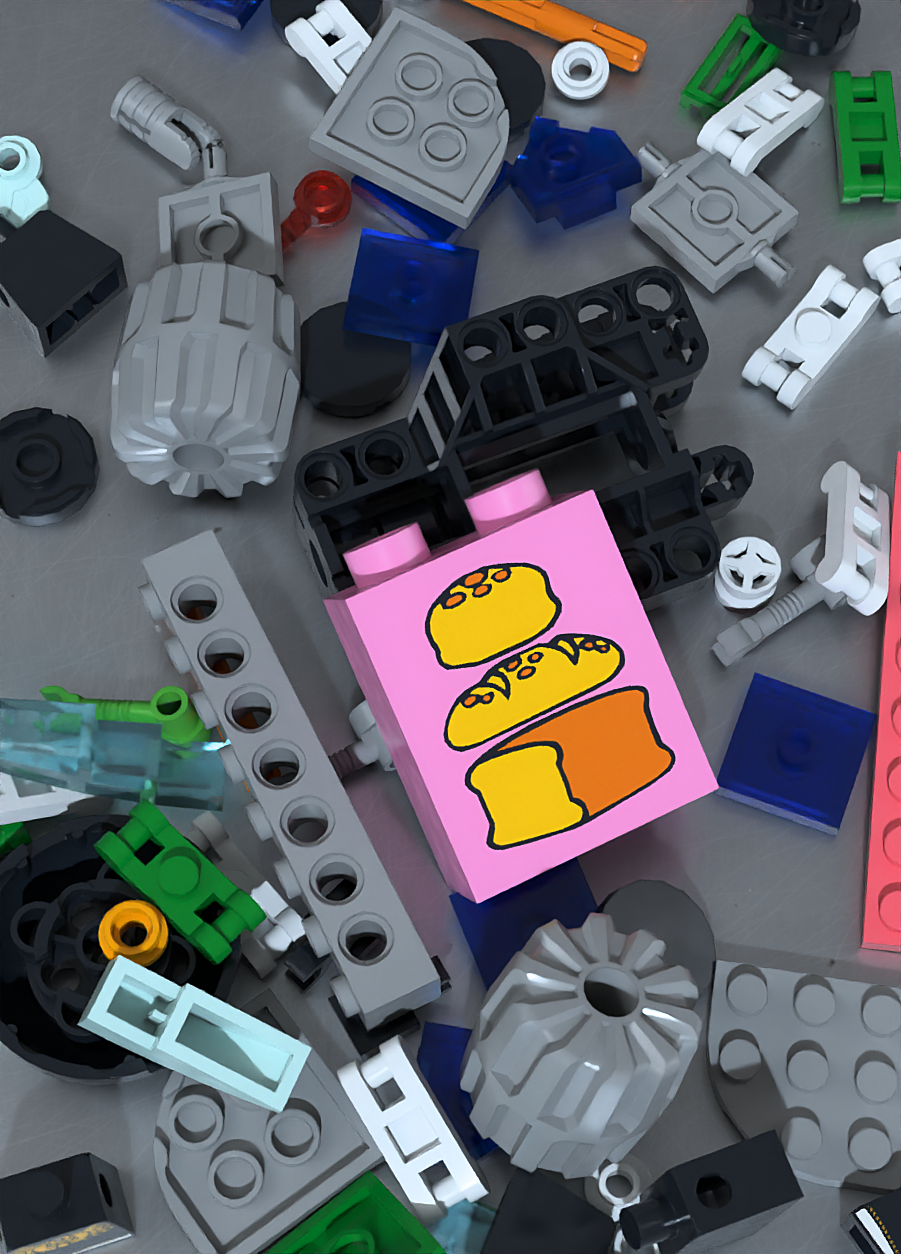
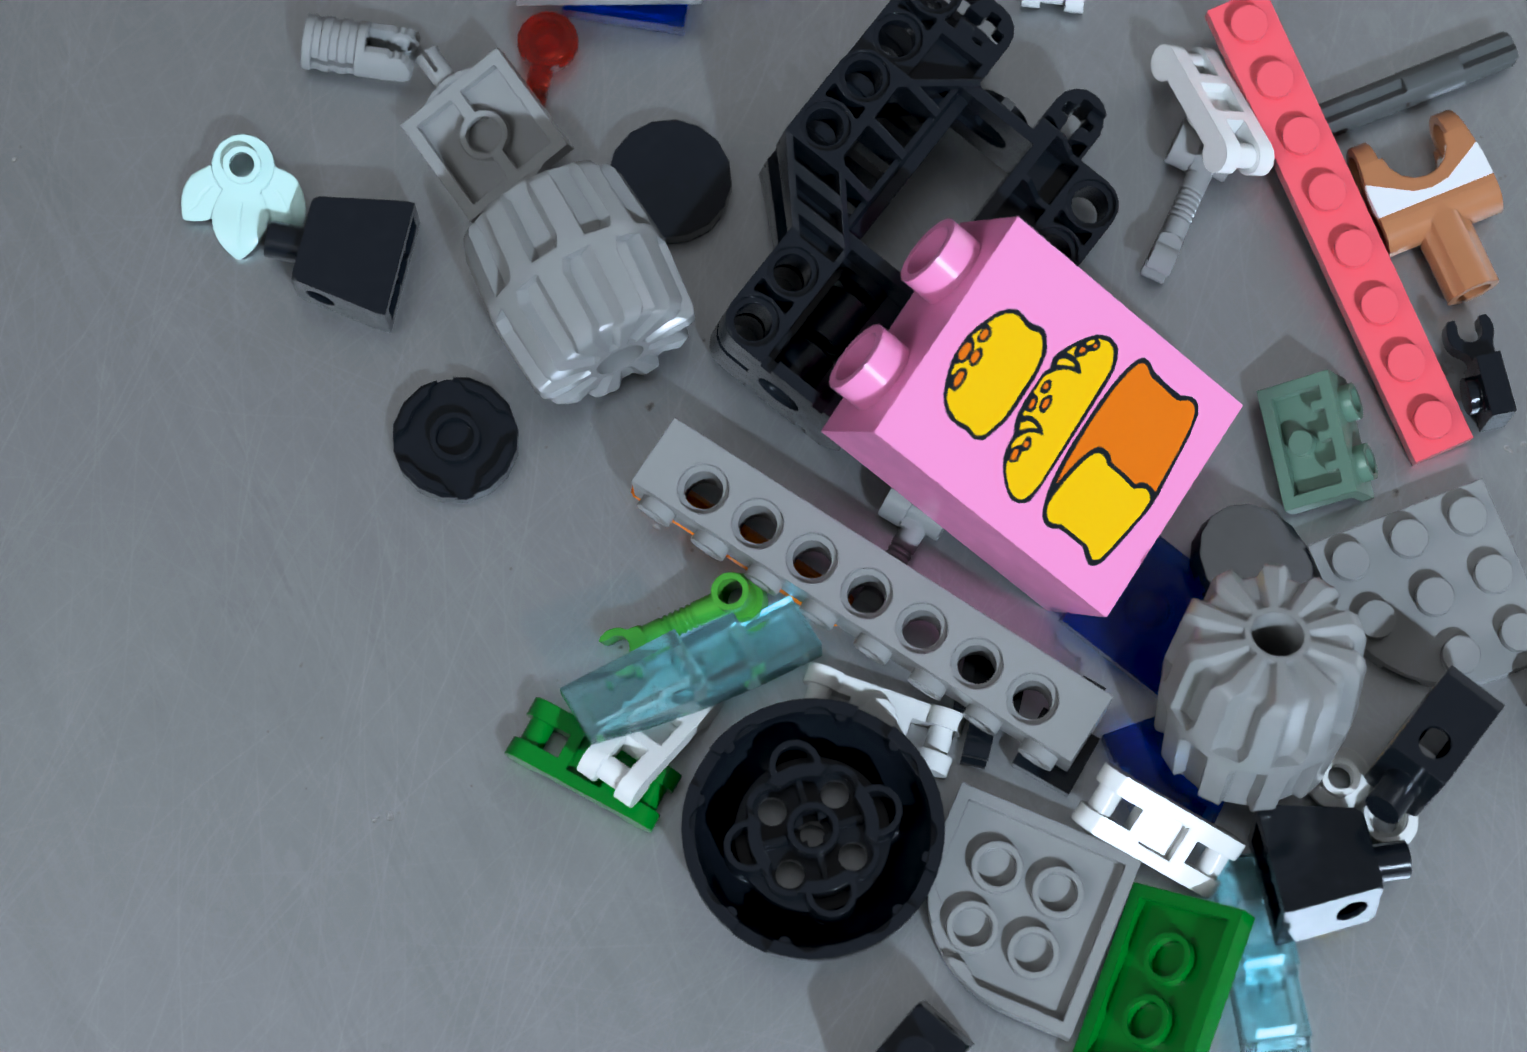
camera: 30 degrees left, 10 degrees up
light aqua slope [77,955,312,1113] -> none
green plate [94,798,267,966] -> none
light orange plate [98,900,169,967] -> none
clear blue plate [342,228,479,347] -> none
clear blue plate [712,672,877,836] -> none
white wheel [713,537,782,614] -> none
none -> sand green bracket [1256,369,1378,515]

